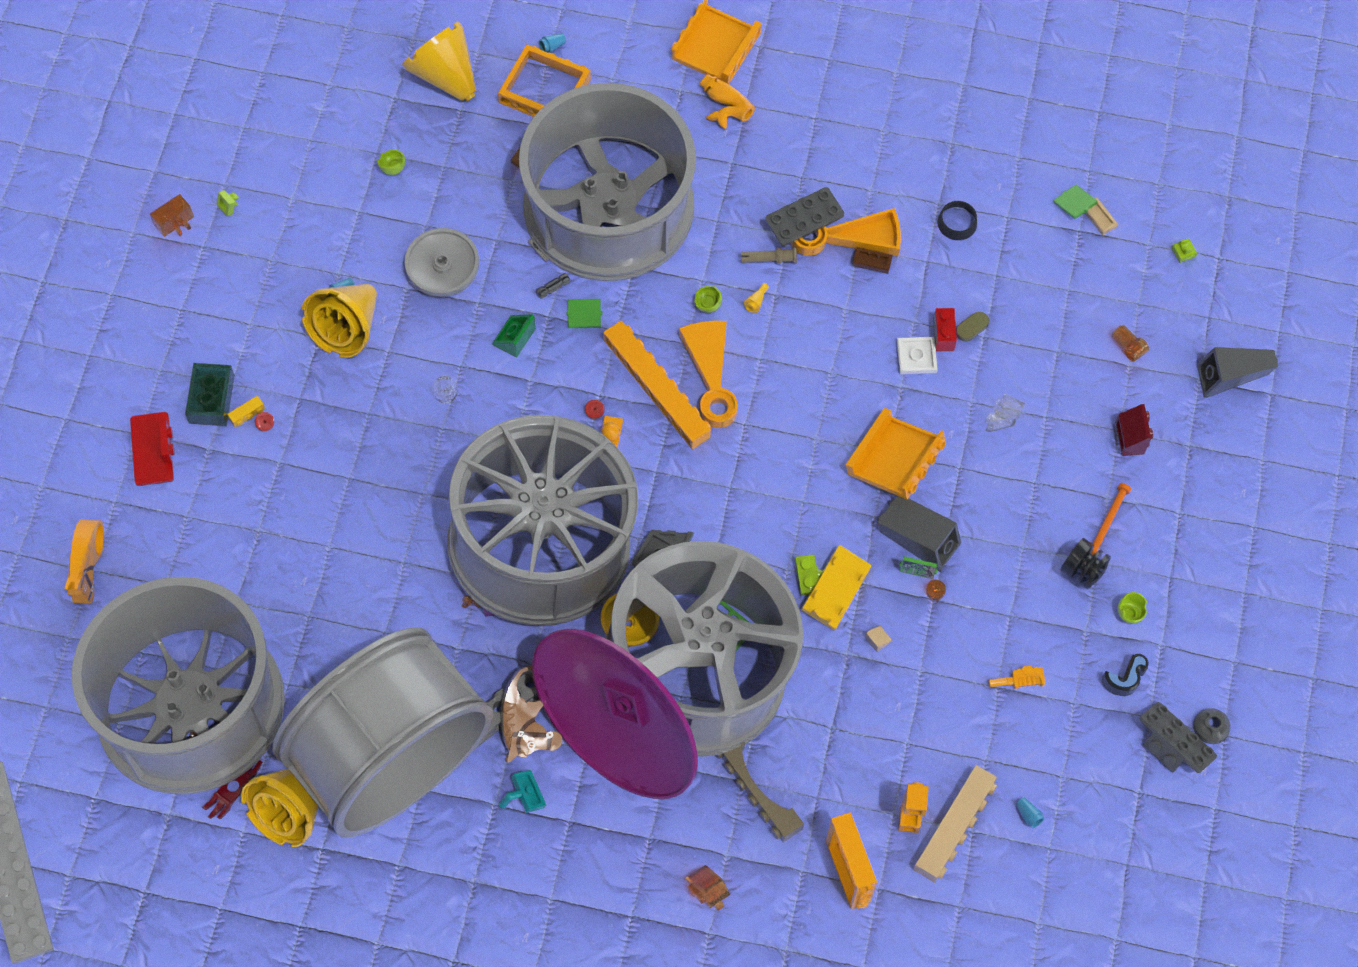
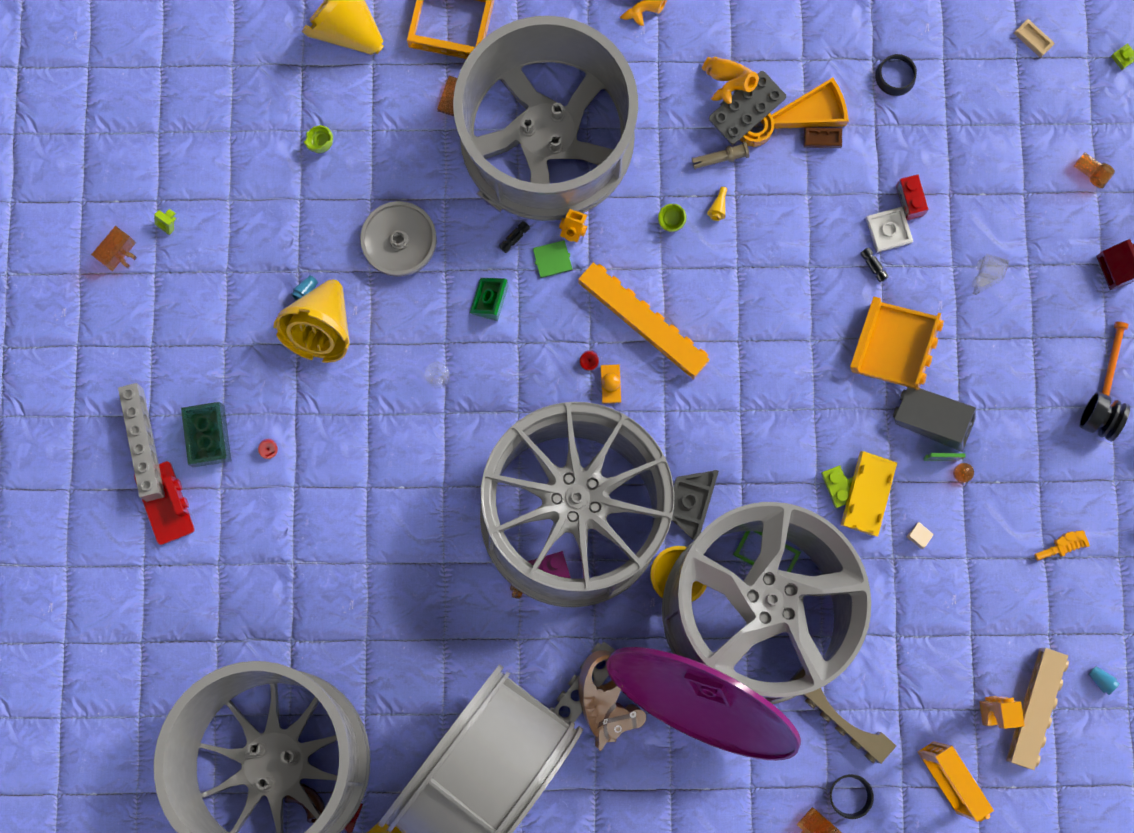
camera: 10 degrees left, 15 degrees up
light orange animal [65,519,104,604] -> none
yellow piece [227,395,265,428] -> none
teal plate [499,770,546,813] -> none
light orange piece [679,321,738,428] -> none
olive tile [956,312,989,342] -> none
bright green piece [1053,184,1098,219] -> none
none -> light grey brick [118,383,165,502]
none -> light orange brick [559,209,588,242]
none -> light orange piece [702,57,759,104]
none -> black tyre [830,774,874,819]
none -> black axle [861,248,888,282]

